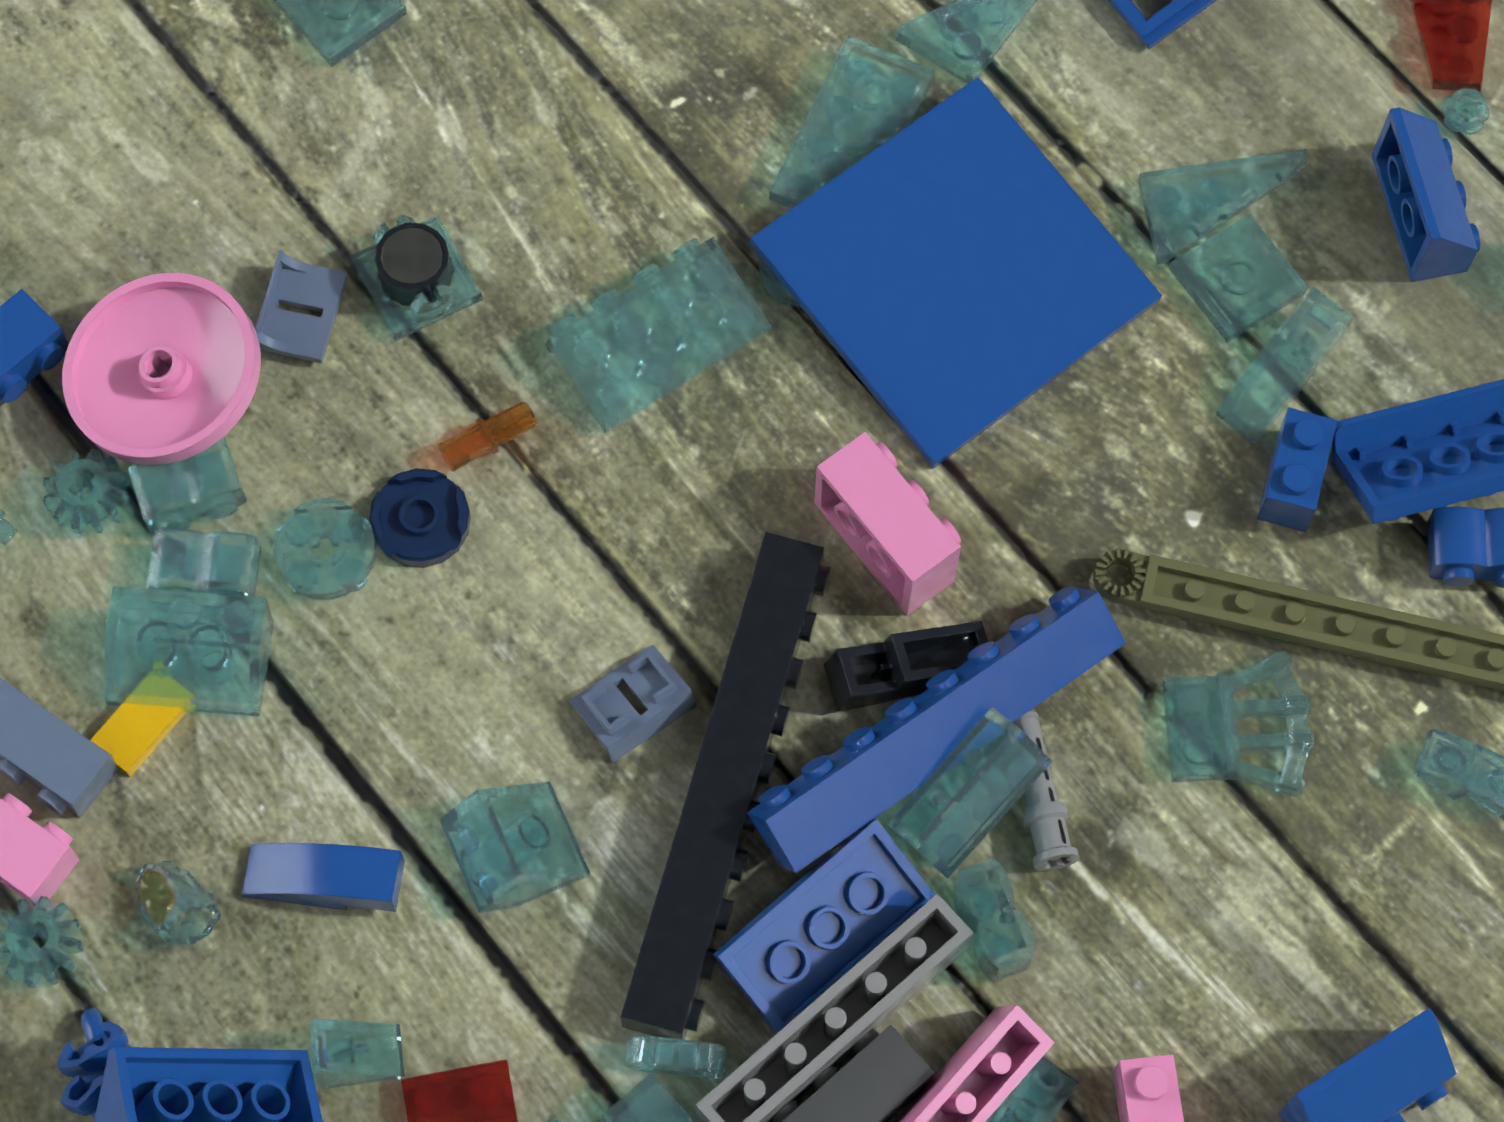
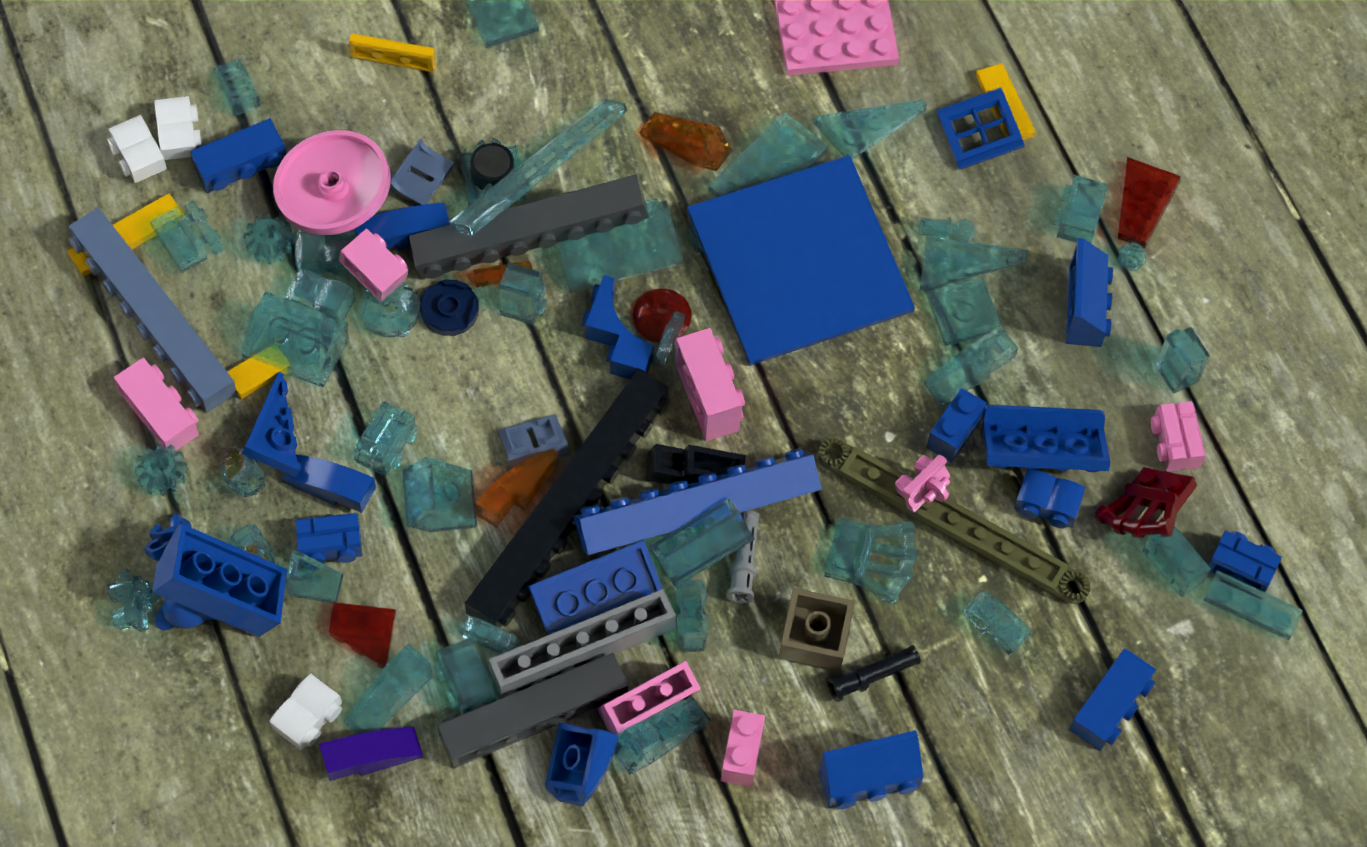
camera: 15 degrees right, 5 degrees down
none -> clear light blue rock [228,524,275,564]
none -> blue wing [242,372,301,478]
none -> blue brick [296,513,363,566]
none -> bright pink brick [339,228,408,302]
none -> yellow tile [349,33,436,72]
none -> clear light blue brick [353,401,418,476]
none -> blue slope [355,203,451,251]
none -> dark grey brick [409,174,649,279]
none -> clear light blue tile [449,99,628,236]
none -> clear orange slope [475,448,558,528]
none -> clear light blue brick [498,263,547,325]
none -> blue arch [581,275,654,379]
none -> clear red dish [633,289,692,343]
none -> clear orange slope [639,112,732,171]
none -> clear light blue tile [651,311,686,369]
none -> dark tan brick [779,588,855,671]
none -> black pin [826,645,921,702]
none -> bright pink hips [895,454,950,513]
none -> clear light blue pin [919,217,975,242]
none -> clear light blue brick [1054,175,1108,243]

